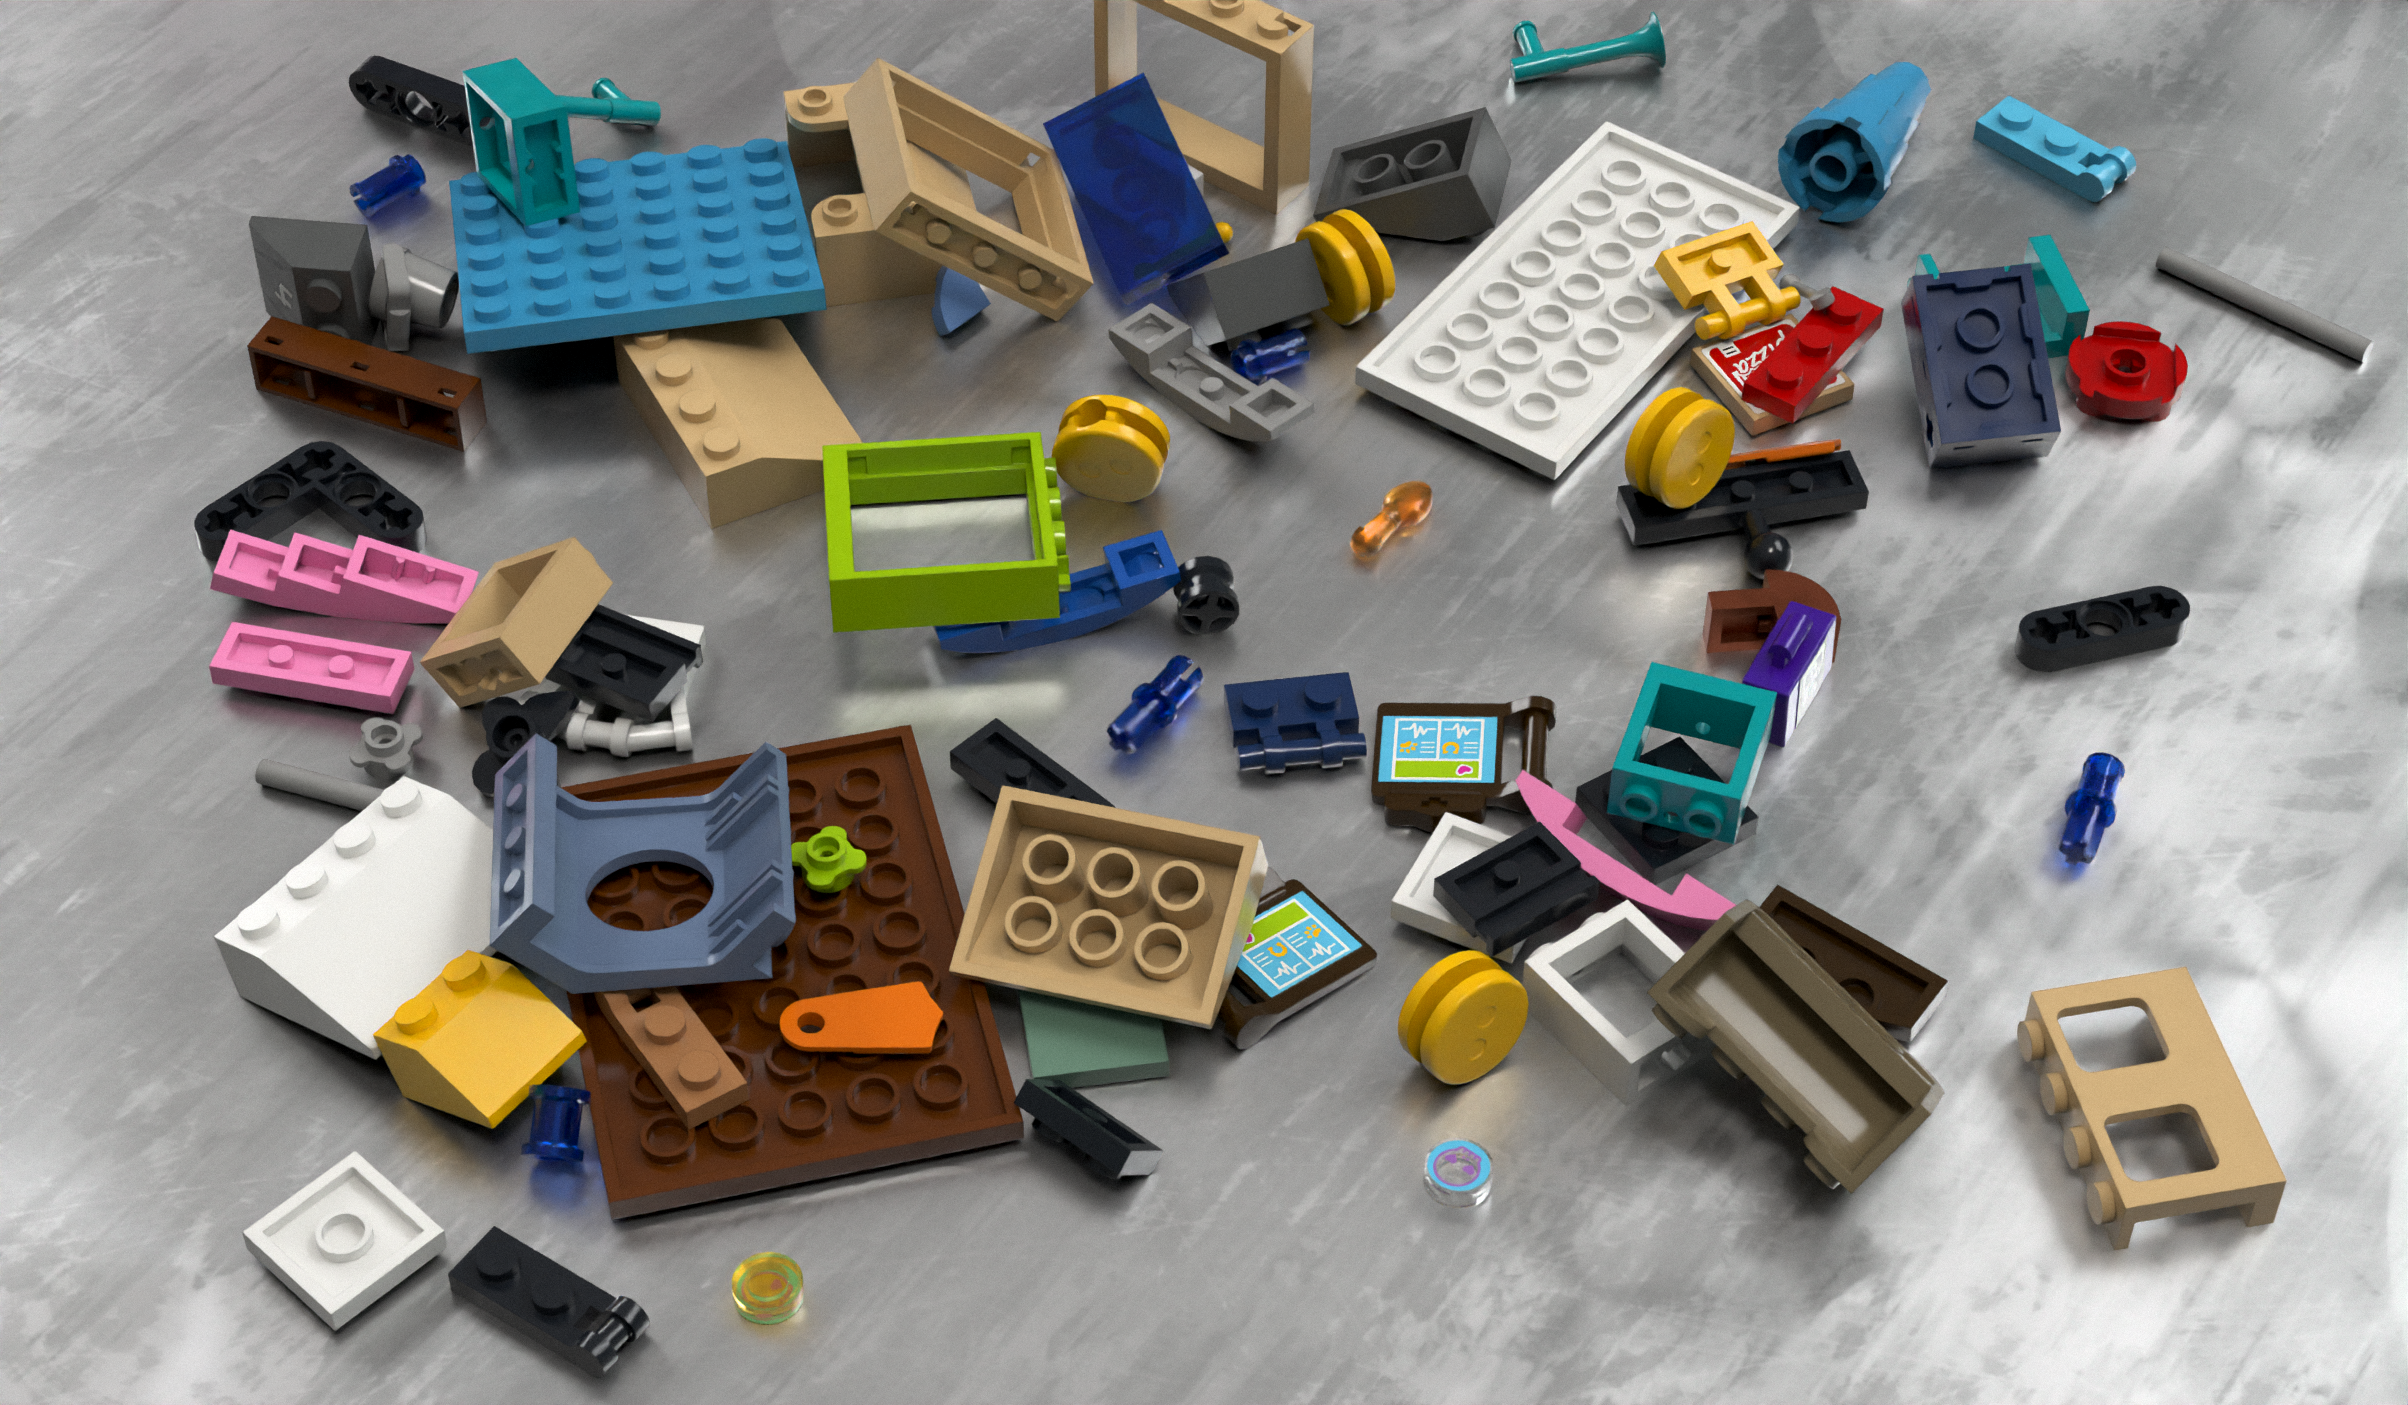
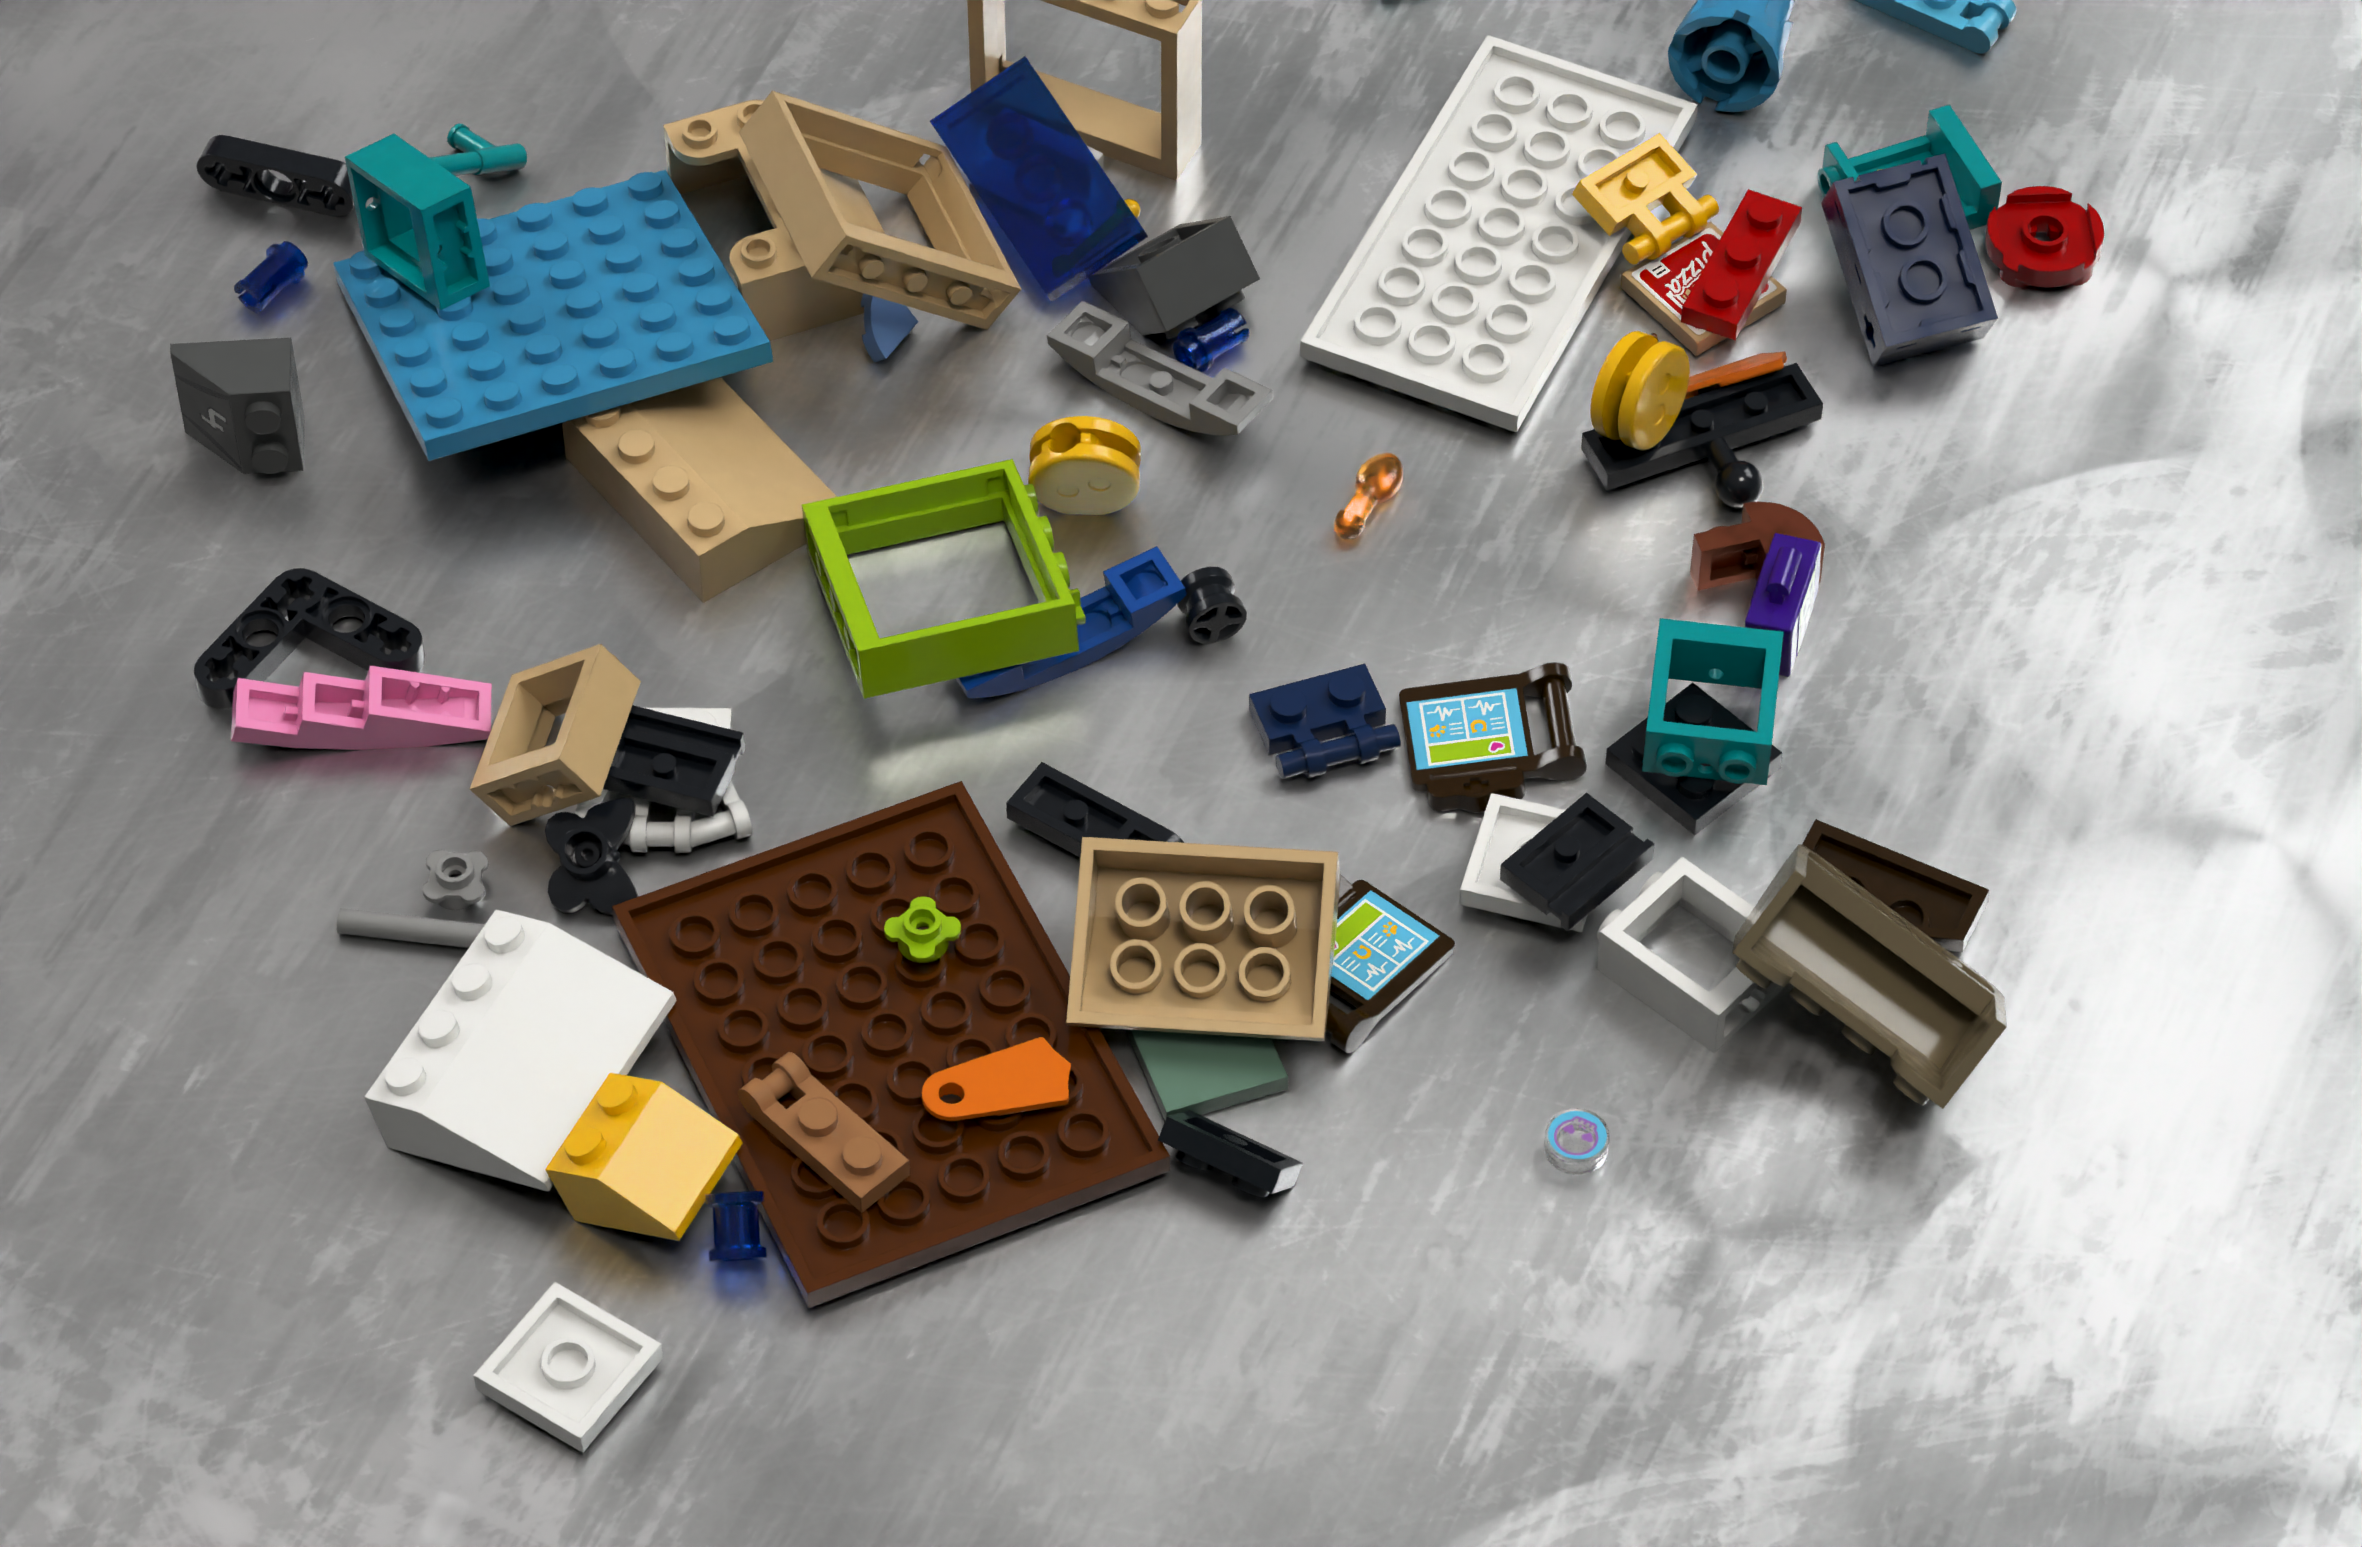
camera: 10 degrees left, 5 degrees up
bright pink plate [209,622,414,714] -> none
reddish brown piece [247,316,487,452] -> none
light grey piece [369,243,459,352] -> none
black plate [448,1226,650,1377] -> none
sand blue panel [489,733,796,994] -> none
clear yellow tile [732,1252,805,1325] -> none
clear blue axle [1107,655,1204,755] -> none
yellow head [1295,209,1395,325] -> none
dark grey slope [1313,107,1512,241] -> none
yellow head [1398,950,1529,1085] -> none
bright pink slope [1515,770,1736,931] -> none
light grey hinge [1779,274,1835,311] -> none
black beam [2014,586,2190,672] -> none
tan window [2017,967,2287,1250] -> none
clear blue axle [2058,752,2125,866] -> none
light grey bar [2156,247,2374,362] -> none

